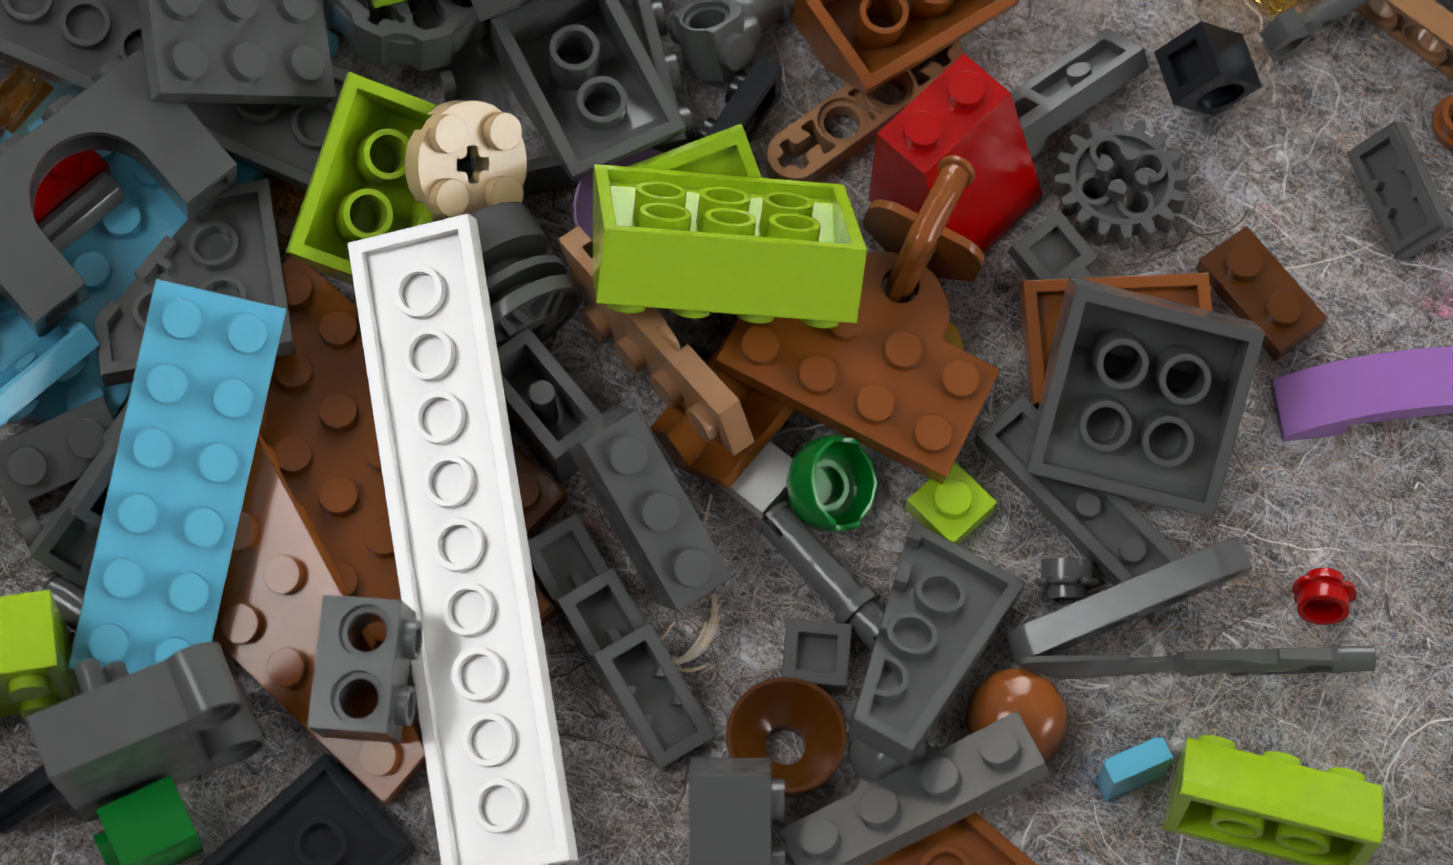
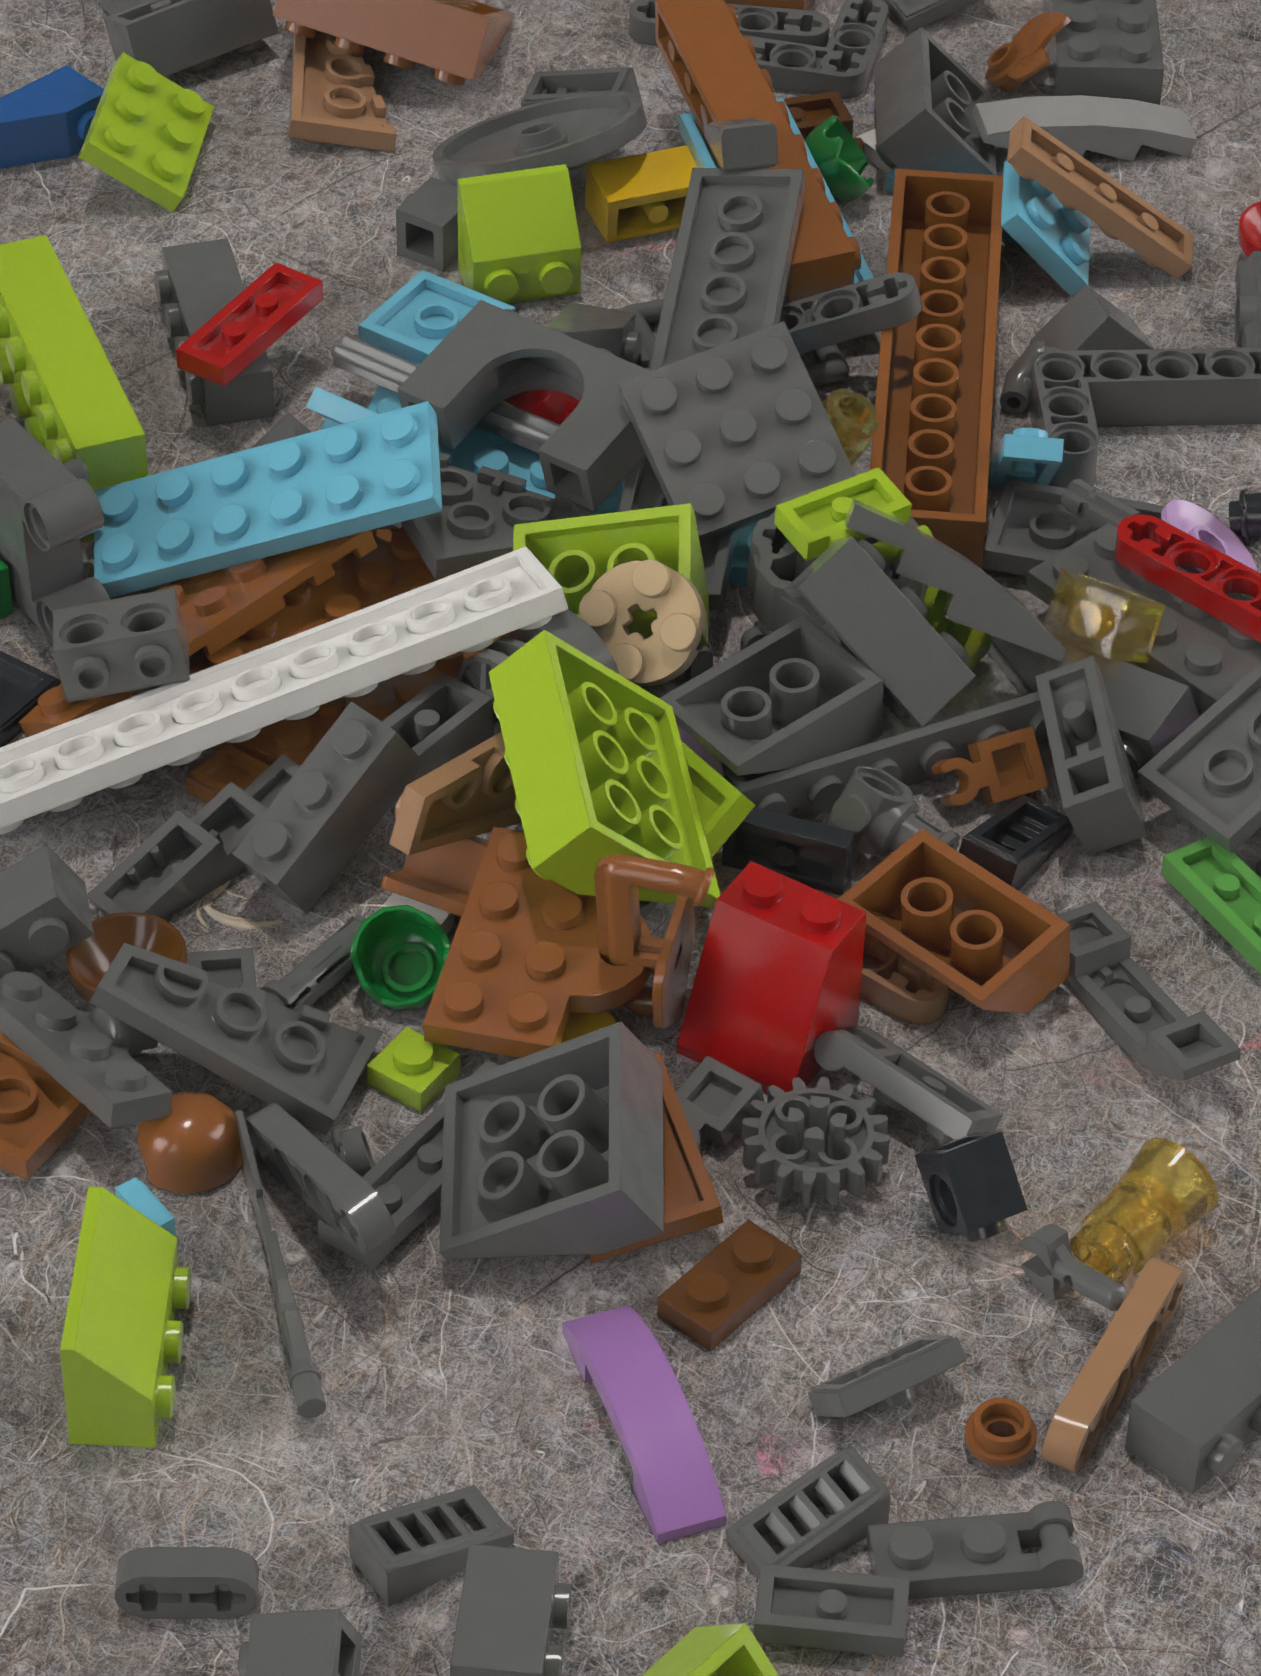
camera: 80 degrees right, 25 degrees down
red plate [1292,567,1356,625] -> none

